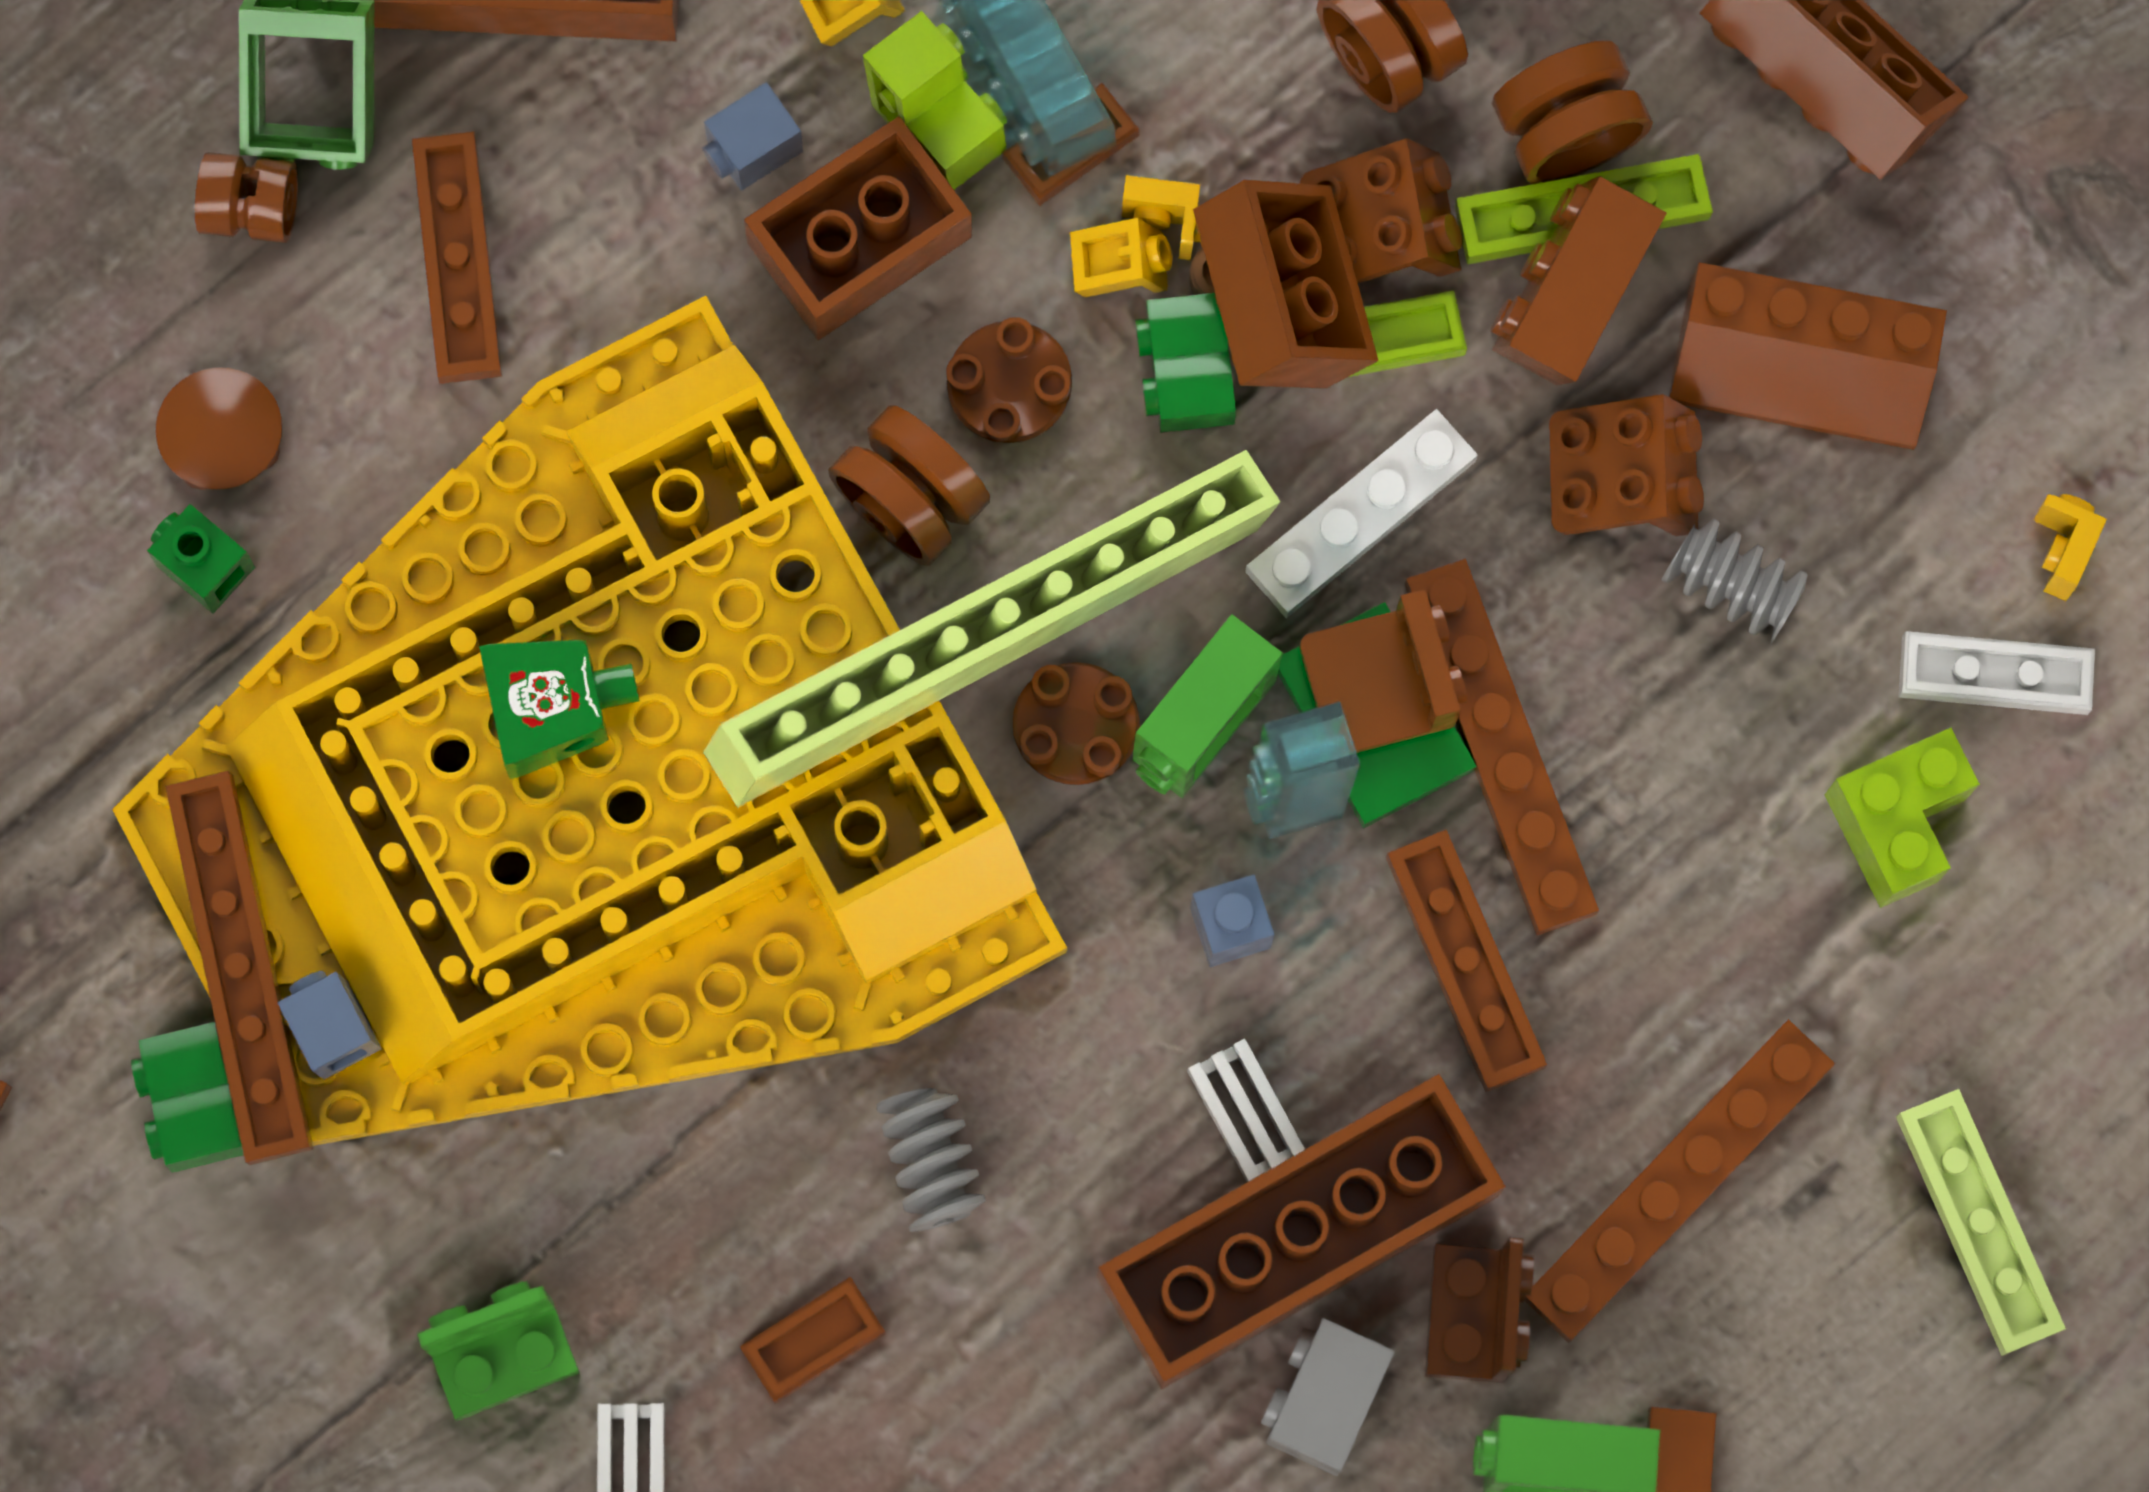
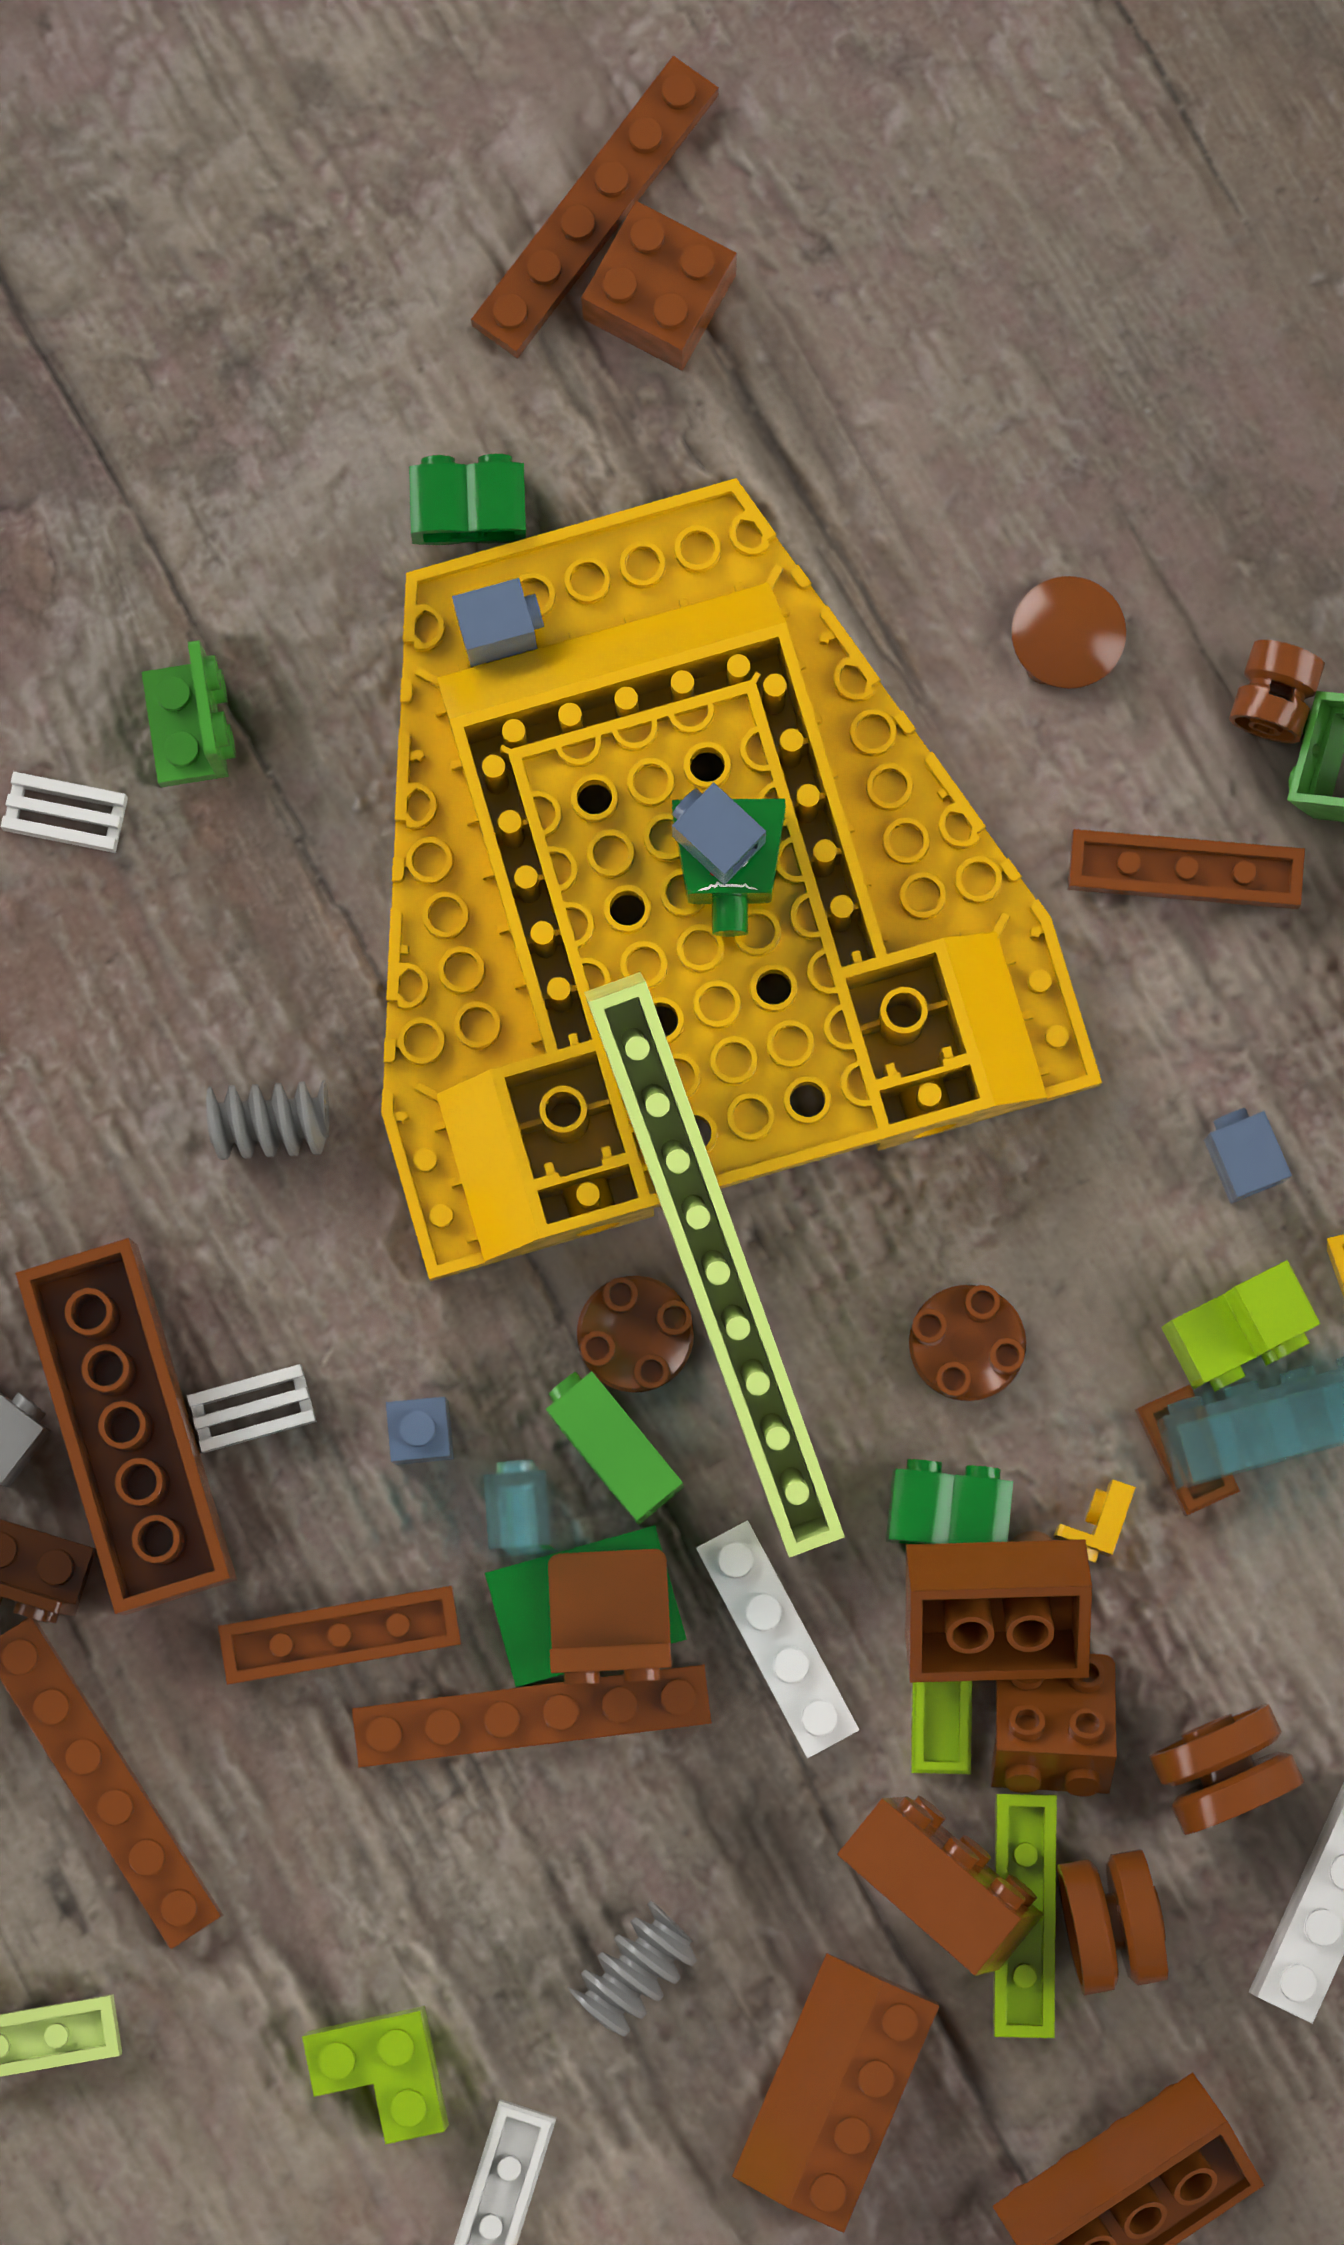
camera: 110 degrees right, 5 degrees up
green brick [147,504,256,614] -> none
dark orange plate [165,771,314,1165] -> none
dark orange tile [740,1276,886,1404] -> none
dark orange brick [744,116,972,341] -> none
dark orange wheel [828,405,990,566] -> none
yellow bracket [1070,217,1172,298] -> none
dark orange bracket [1549,394,1704,537] -> none
none -> sand blue brick [672,782,766,885]

